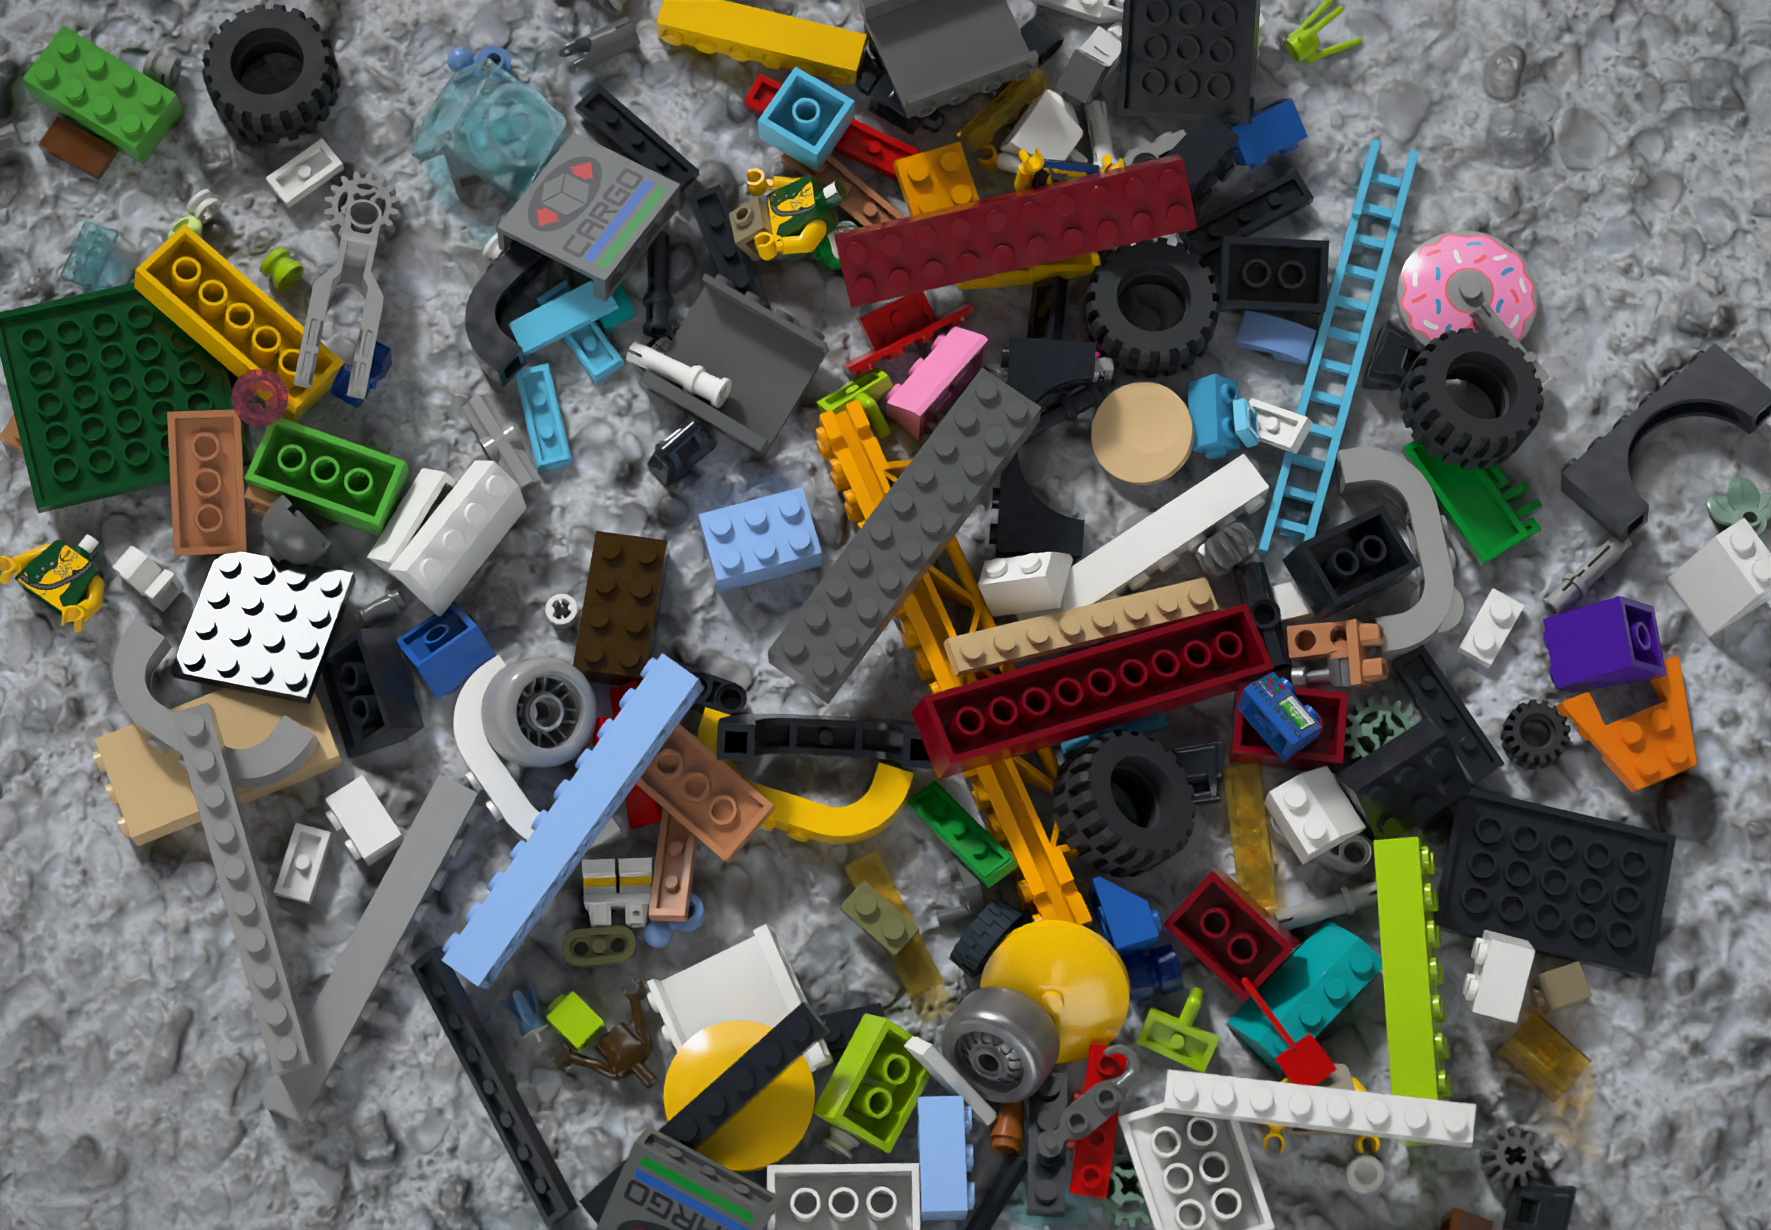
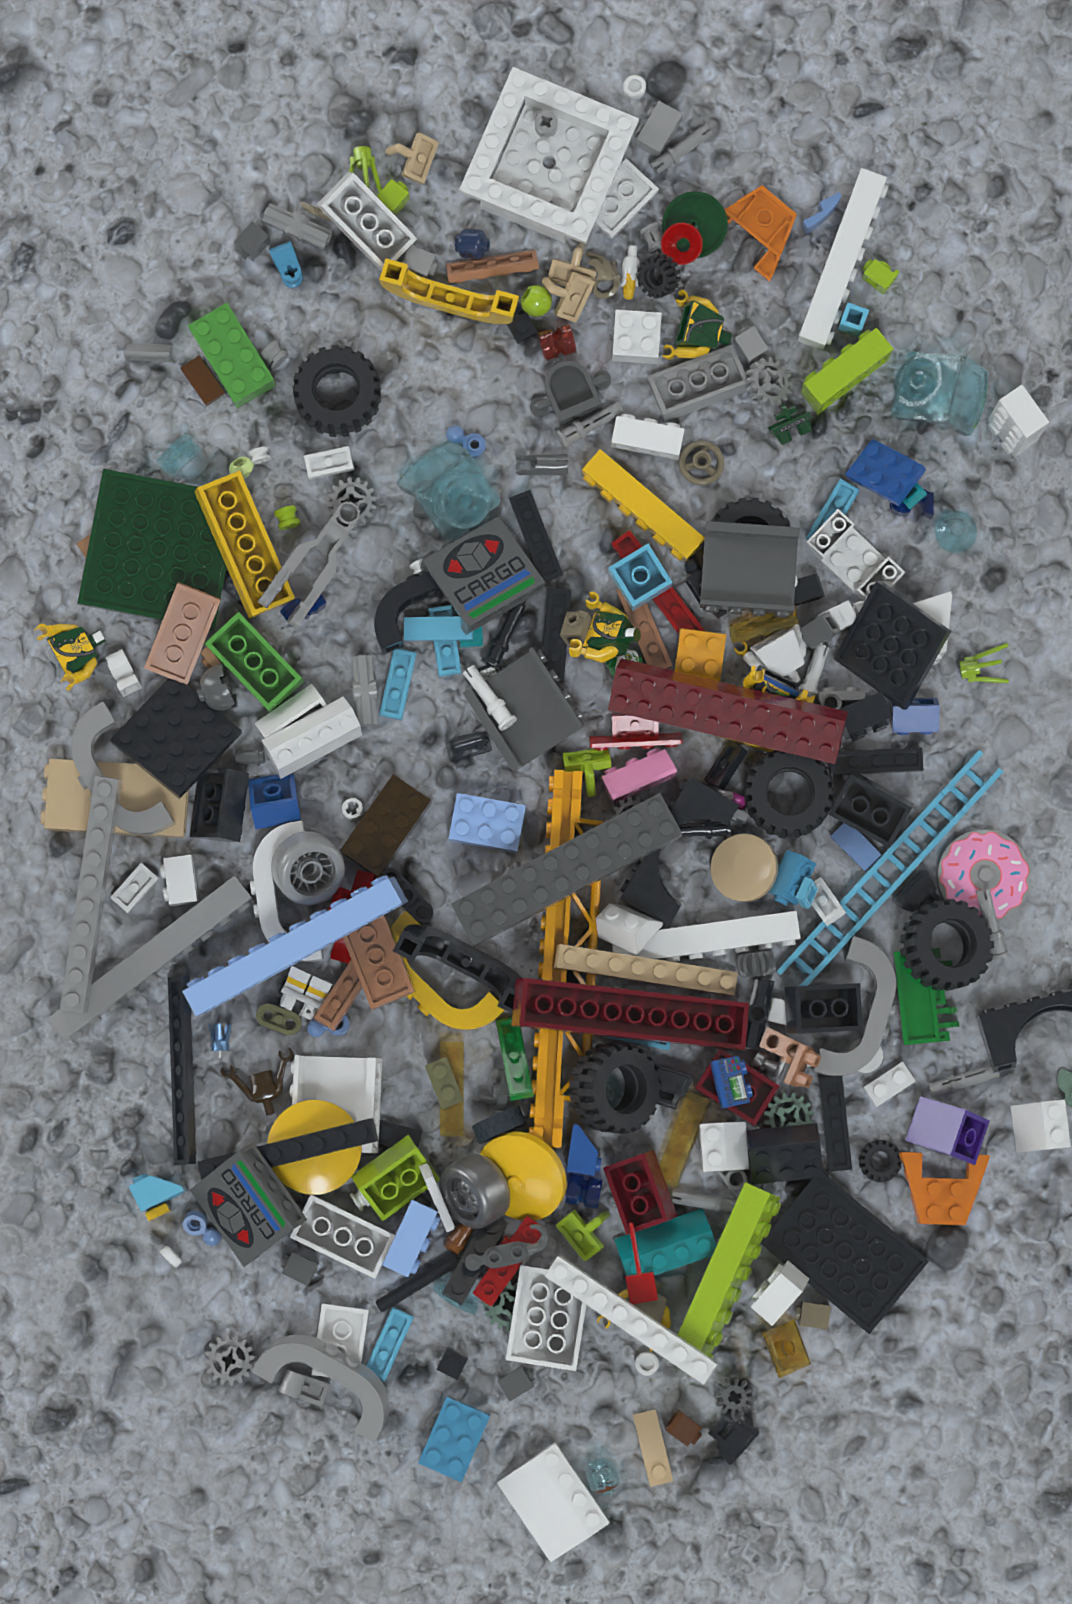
camera: 30 degrees right, 10 degrees up
clear pink gear [232,369,289,427] -> none
lime brick [546,991,606,1054] -> none

